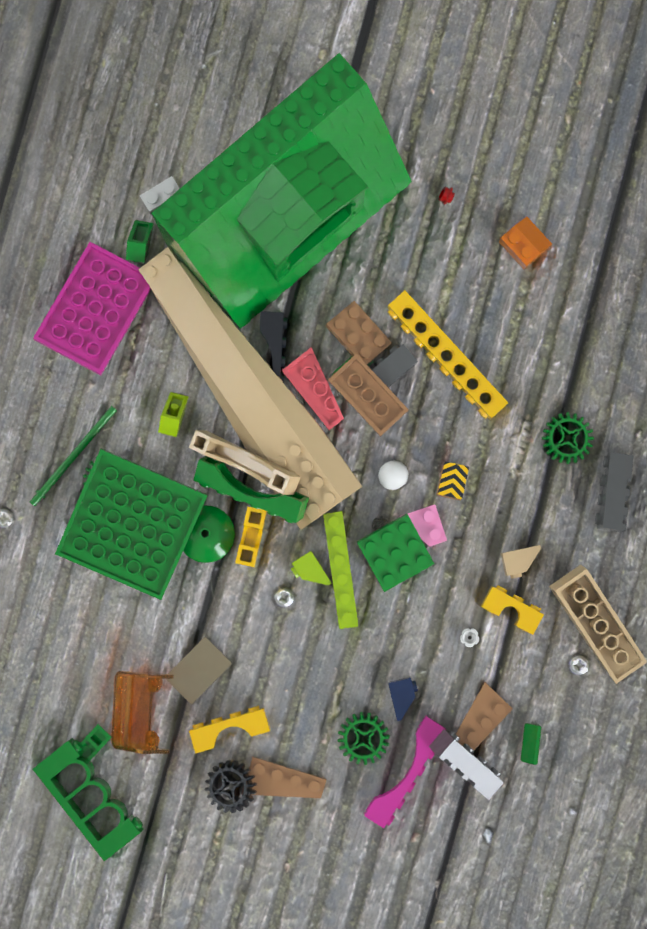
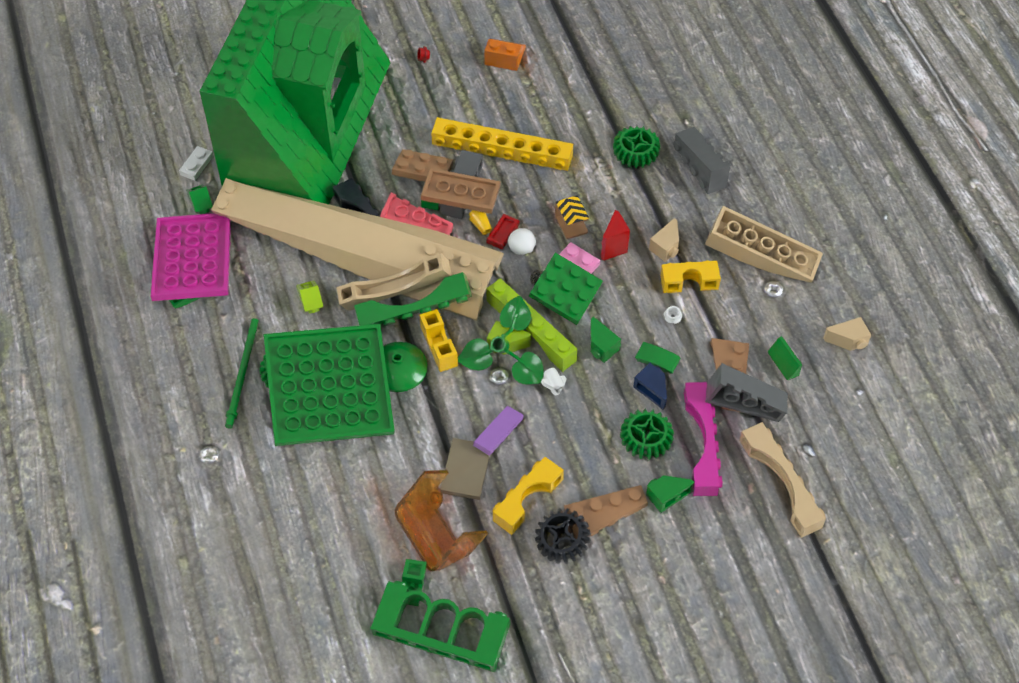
camera: 35 degrees left, 30 degrees down
none -> green plant [458,296,544,385]
none -> yellow cone [469,210,492,235]
none -> medium lavender tile [473,406,524,456]
none -> red tile [486,214,520,250]
none -> white piece [541,368,566,395]
none -> green slope [590,316,621,363]
none -> red slope [601,210,630,261]
none -> green slope [635,342,681,374]
none -> green slope [646,475,695,513]
none -> tan arch [739,422,826,538]
none -> tan slope [823,317,871,351]

